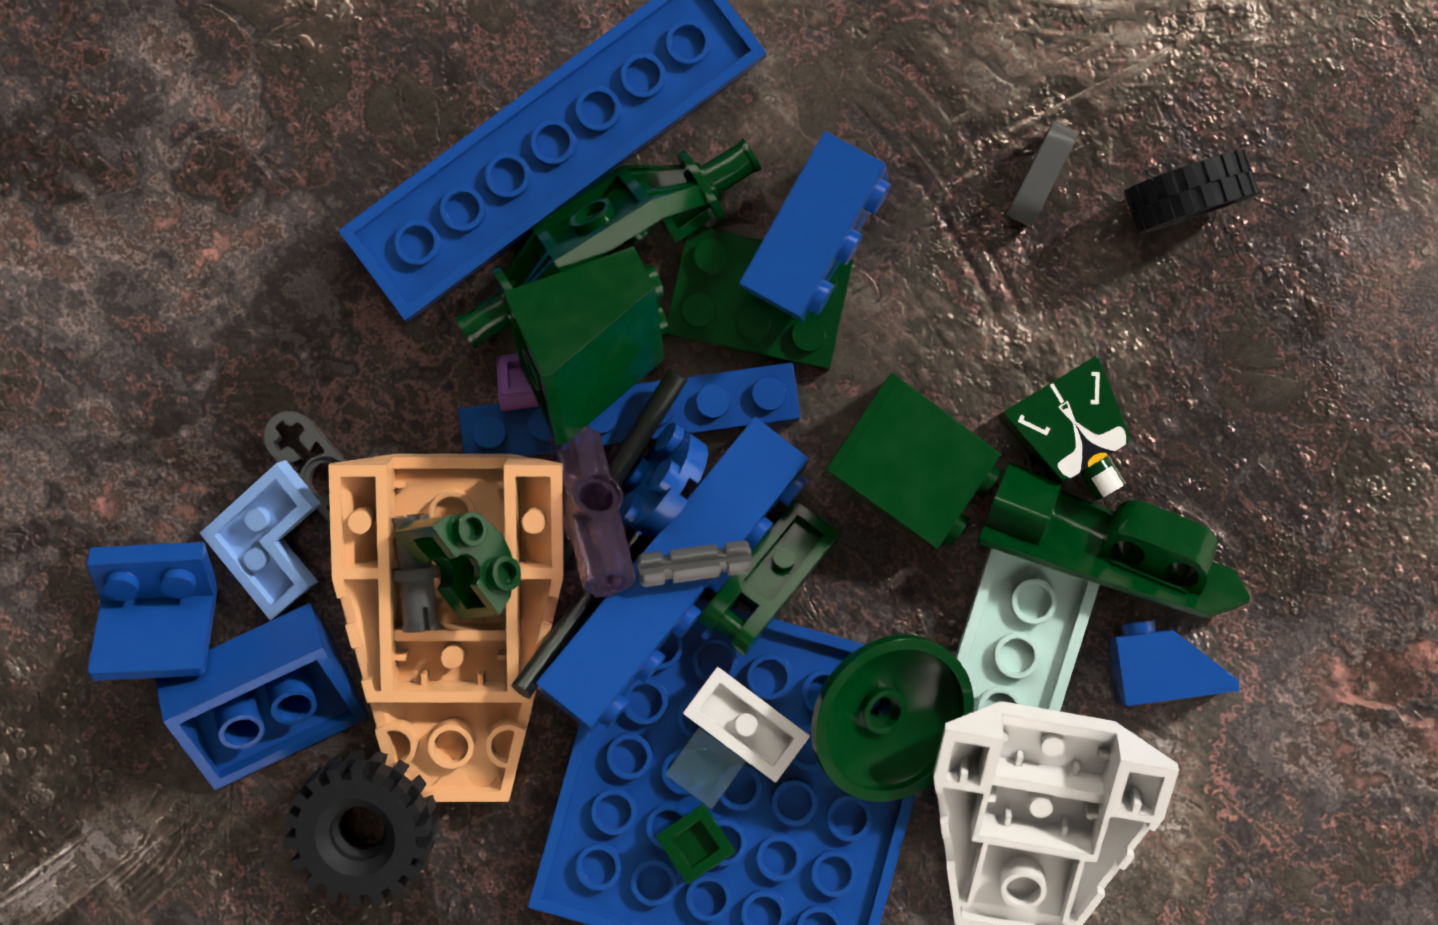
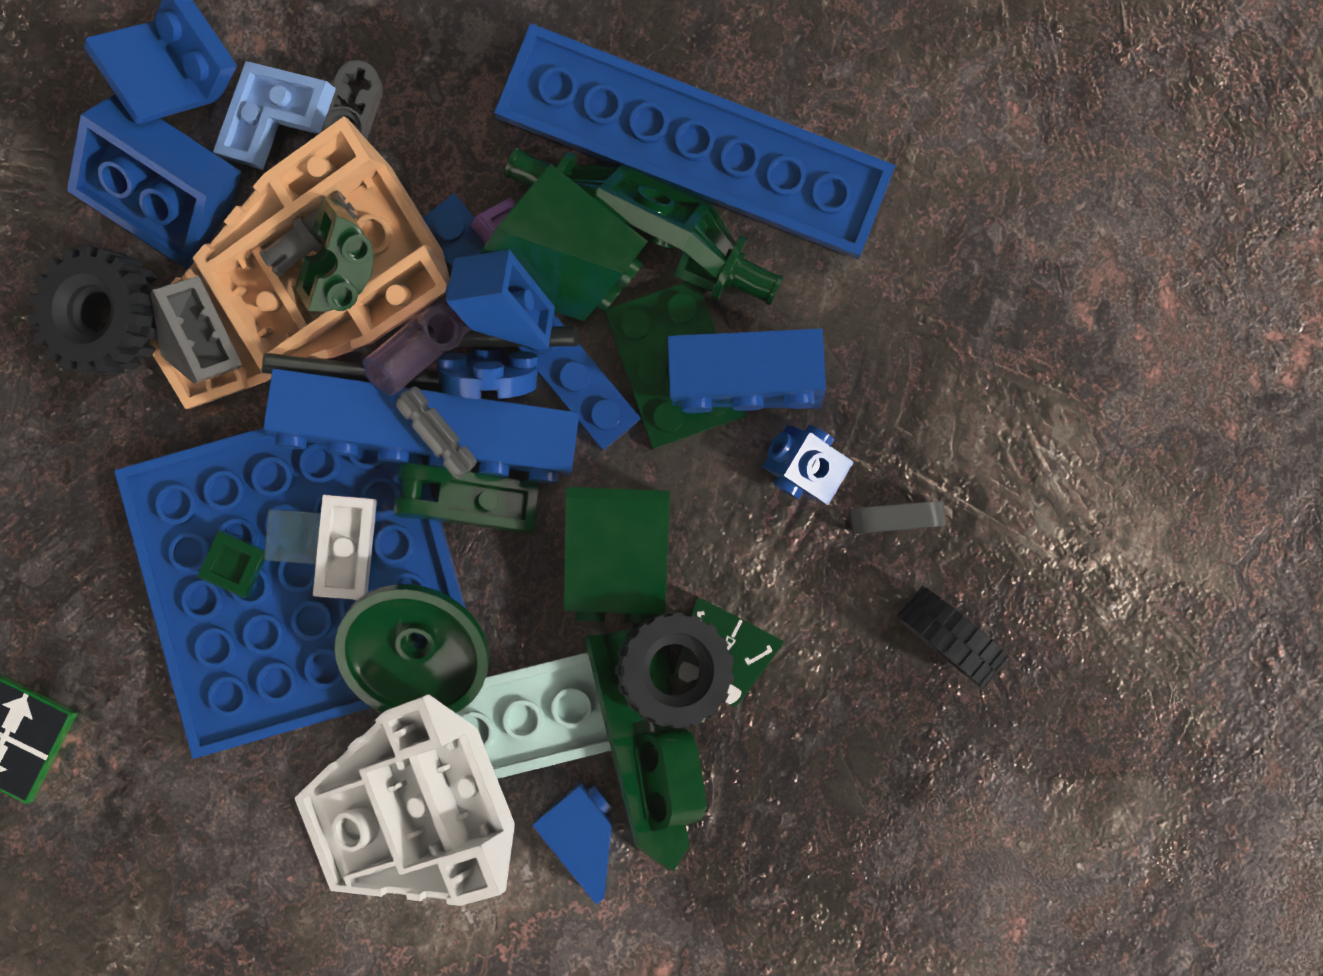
camera: 55 degrees right, 0 degrees up
none -> dark grey slope [150,276,242,384]
none -> blue slope [446,249,555,350]
none -> black tyre [615,613,734,728]
none -> brick [762,425,854,505]

